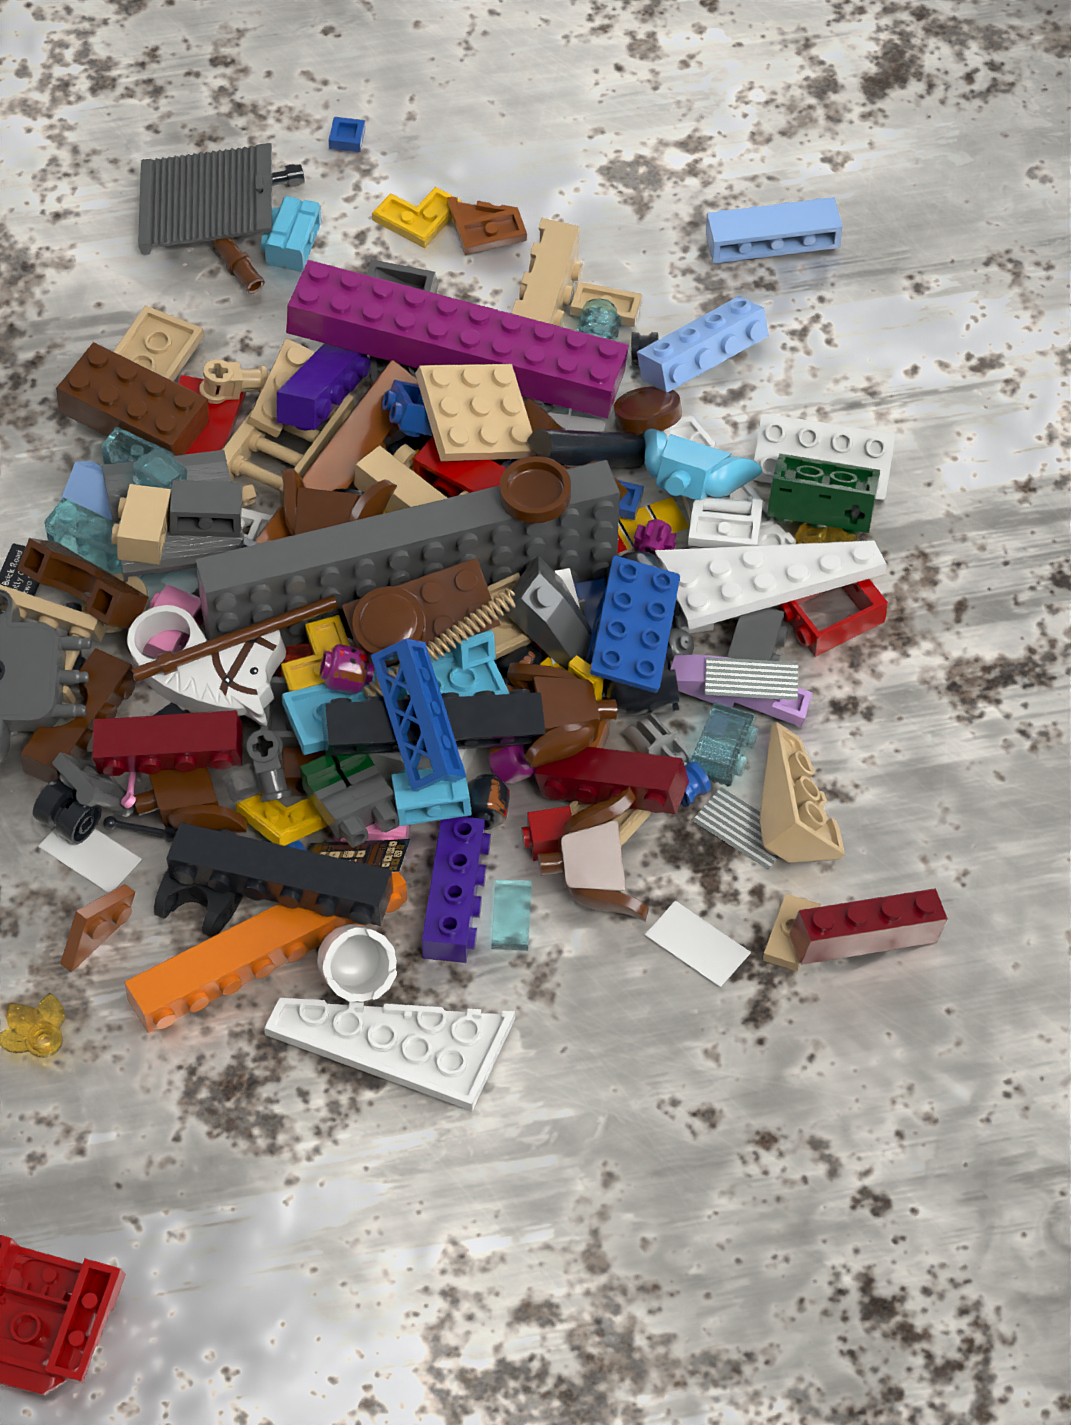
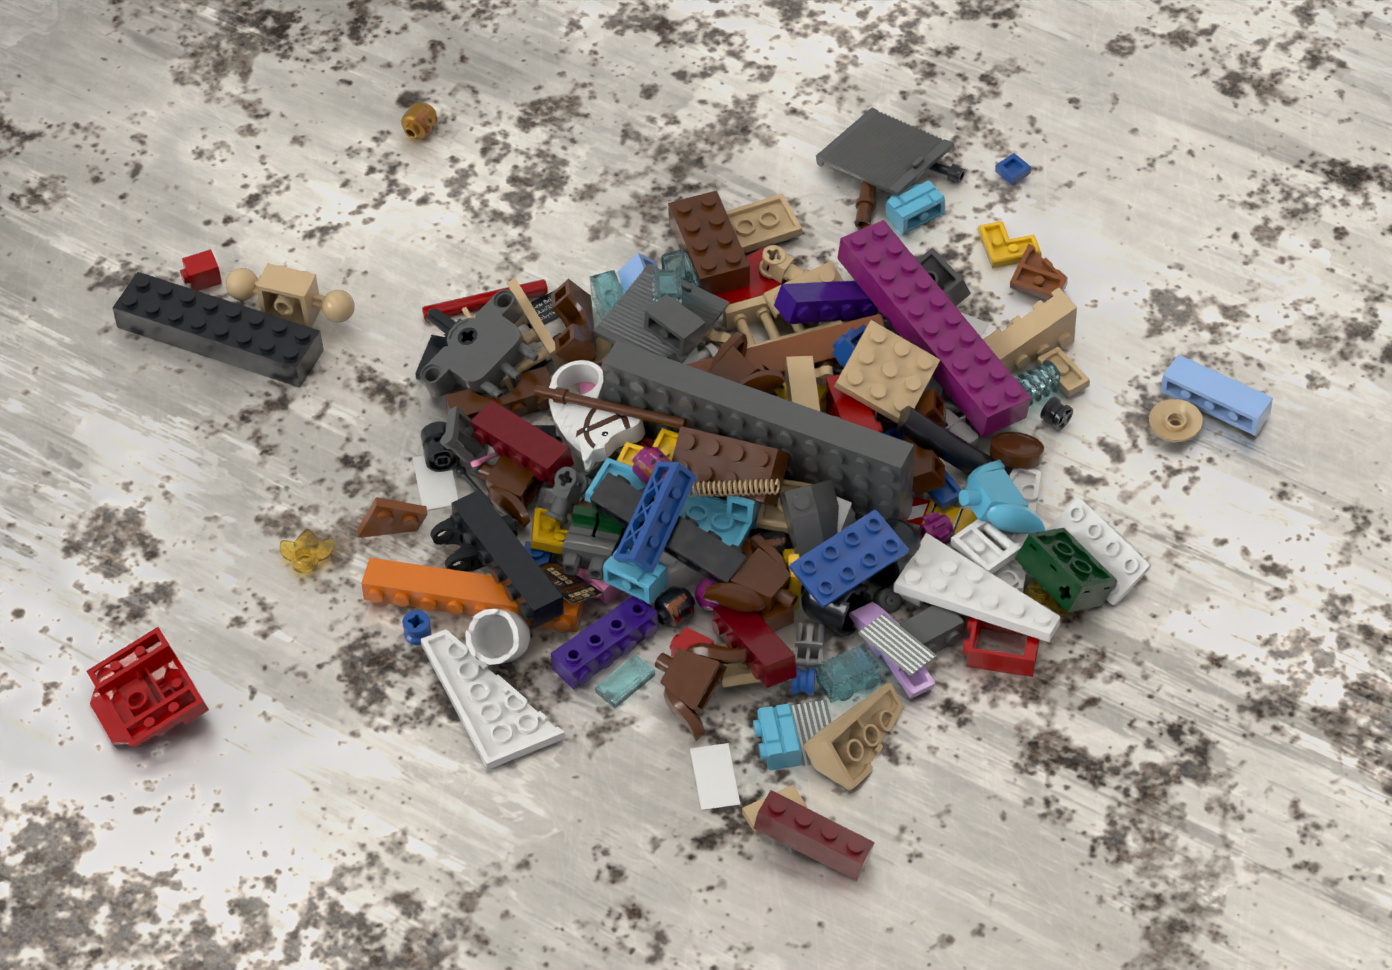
camera: 45 degrees right, 5 degrees down
tan brick [112,484,171,565] -> none
reddish brown piece [352,586,426,660] -> none
reddish brown piece [500,456,571,523] -> none
light blue brick [637,296,769,392] -> none
none -> blue wheel [402,610,432,645]
none -> medium azure brick [753,703,802,771]
none -> tan dish [1149,399,1203,442]

